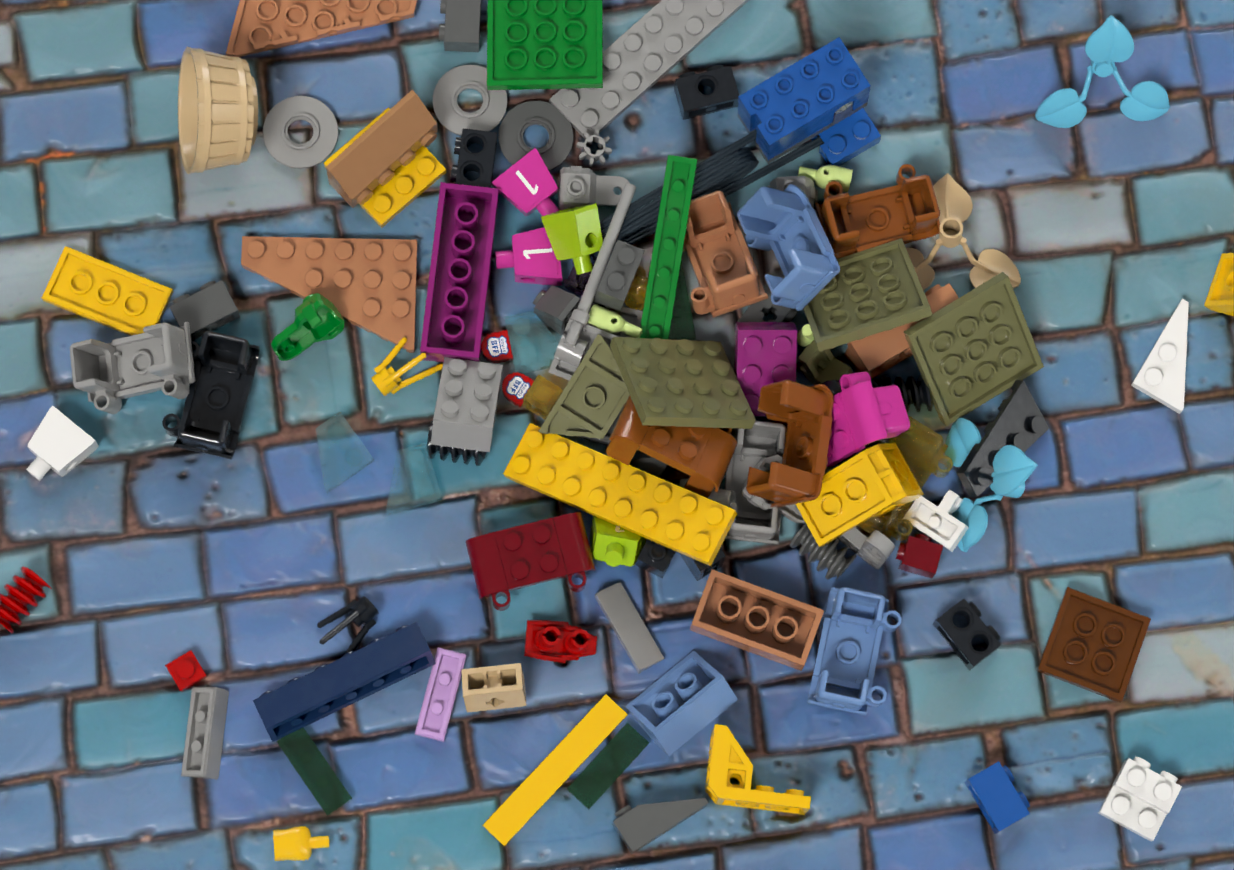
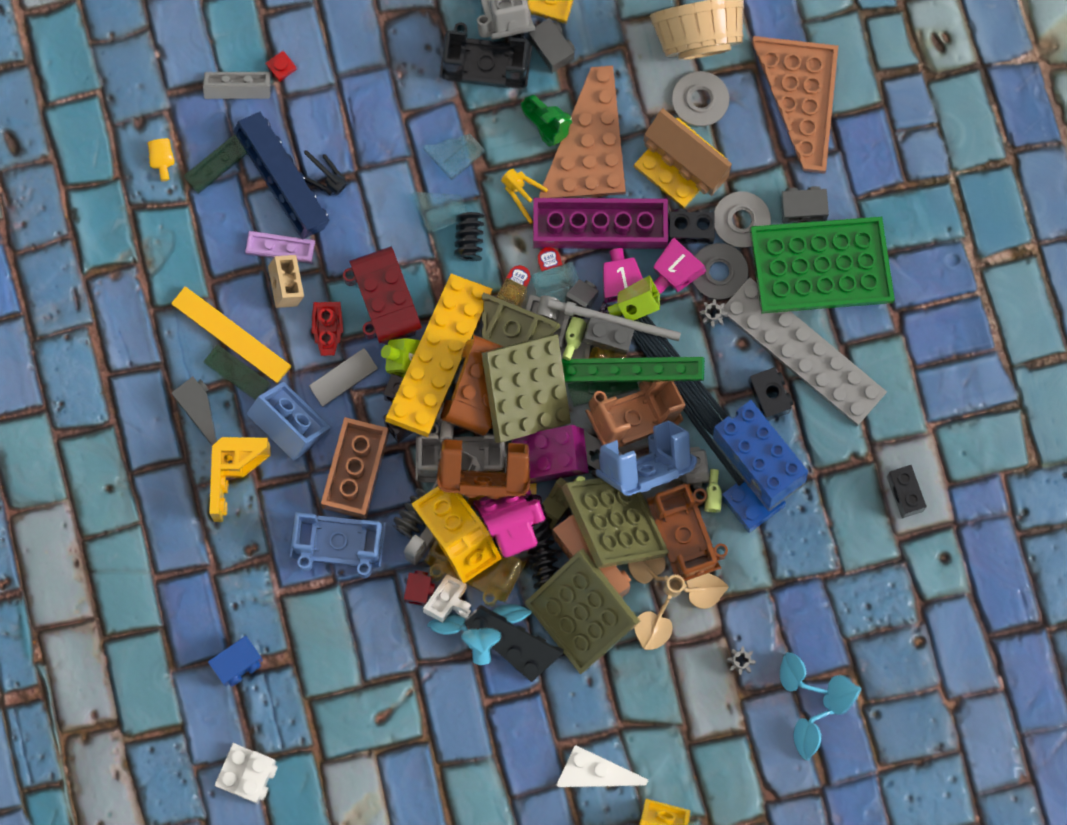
camera: 90 degrees right, 0 degrees up
light grey brick [431,357,503,452] -> none
light grey piece [558,166,630,211] -> none
black brick [933,599,1001,671] -> none
reddish brown plate [1037,587,1151,703] -> none
none -> light grey gear [727,646,756,676]

